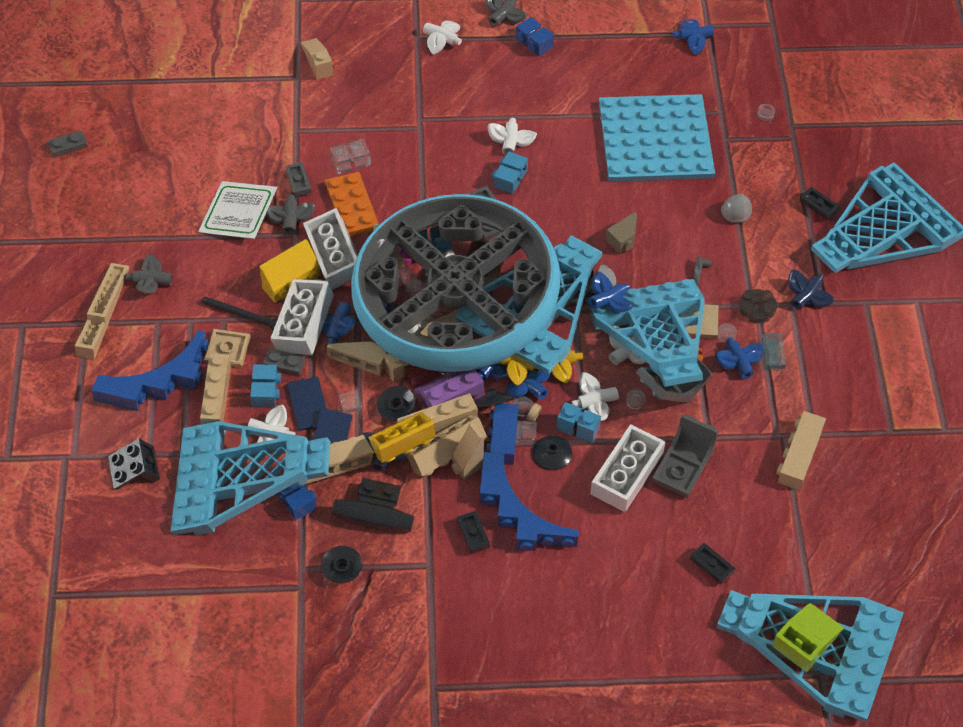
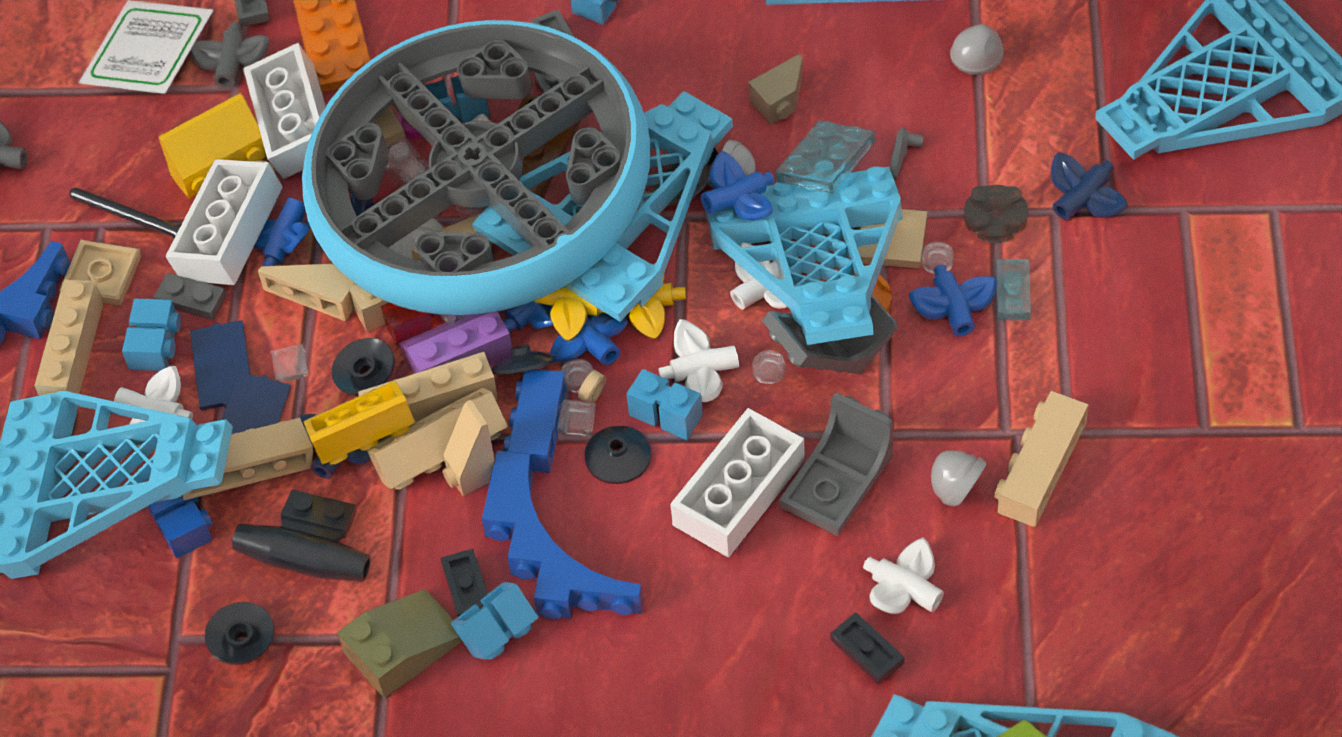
camera: 10 degrees right, 0 degrees up
black plate [799,187,840,220] -> none
none -> olive slope [337,589,462,699]
none -> dark azure piece [450,582,539,660]
none -> clear light blue plate [775,121,875,194]
none -> white plant [863,537,944,614]
none -> light grey hat [931,451,987,507]

